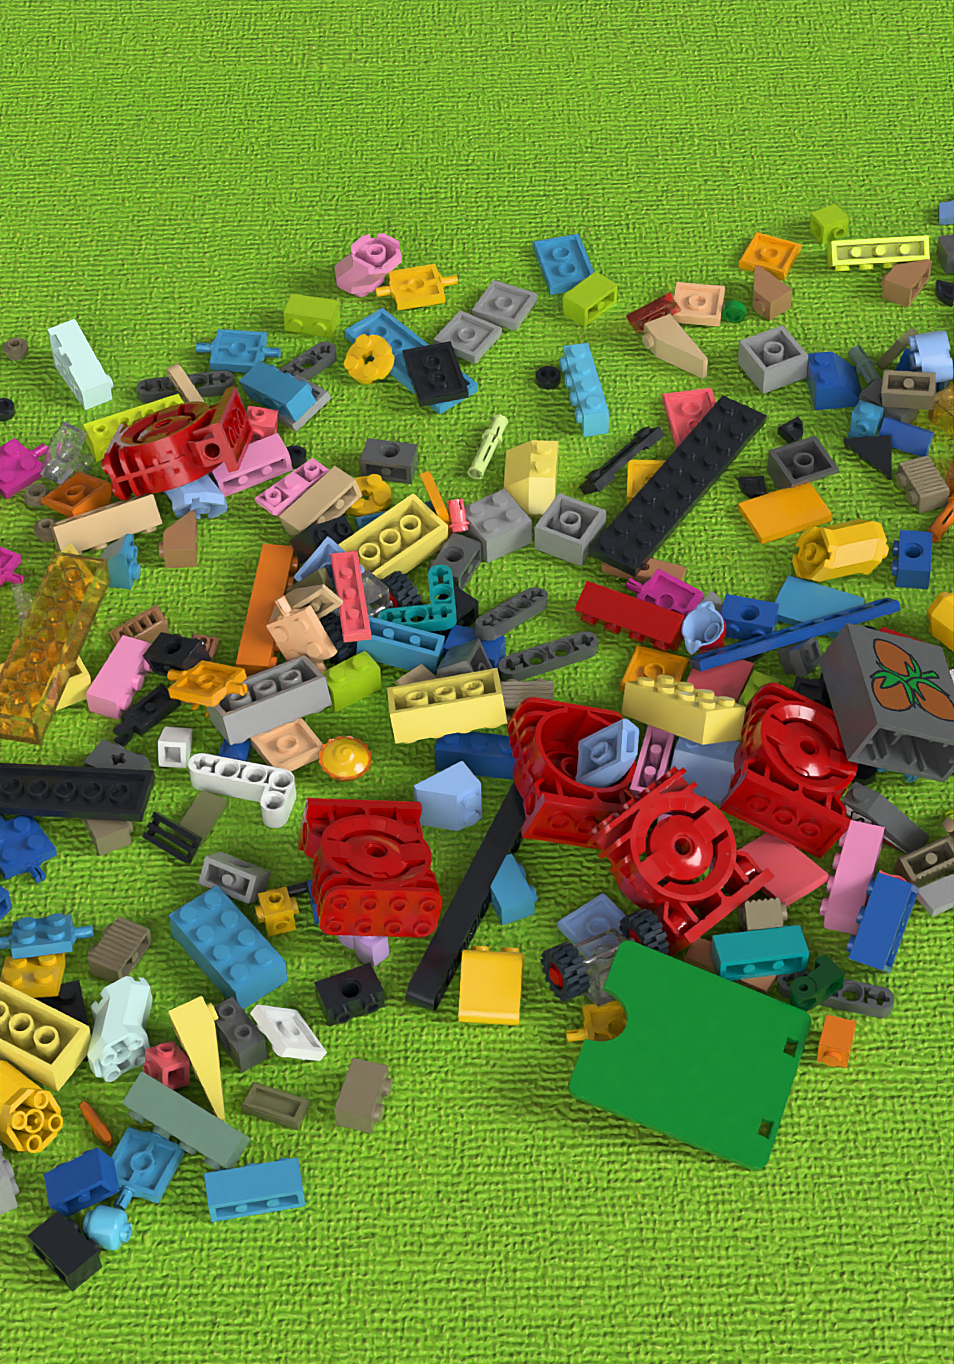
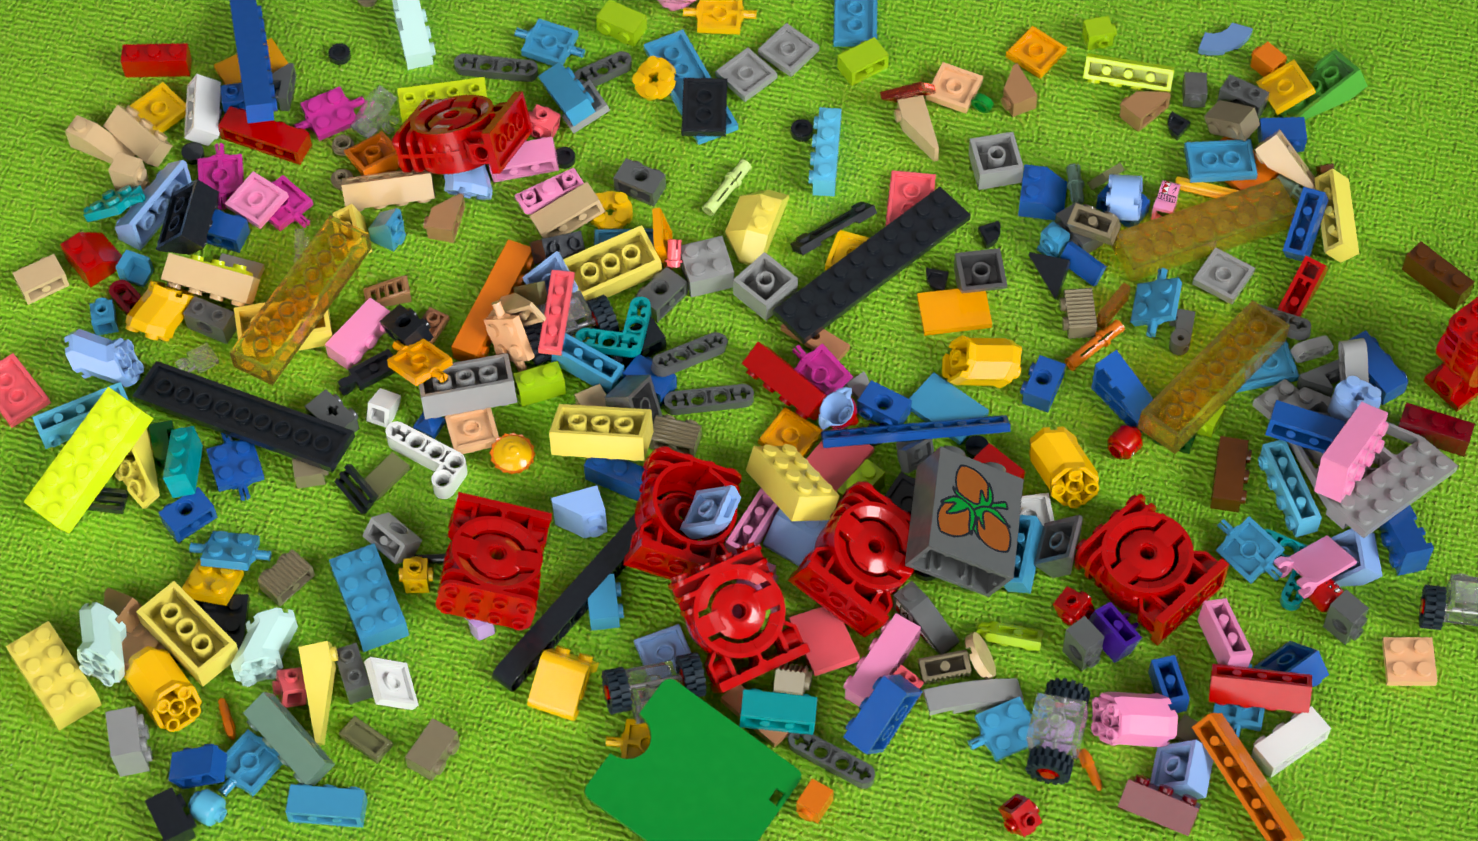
camera: 15 degrees right, 10 degrees up
tan beam [166,363,205,403] -> none
black brick [314,962,385,1027] -> none
dark green leg [789,954,845,1012] -> none

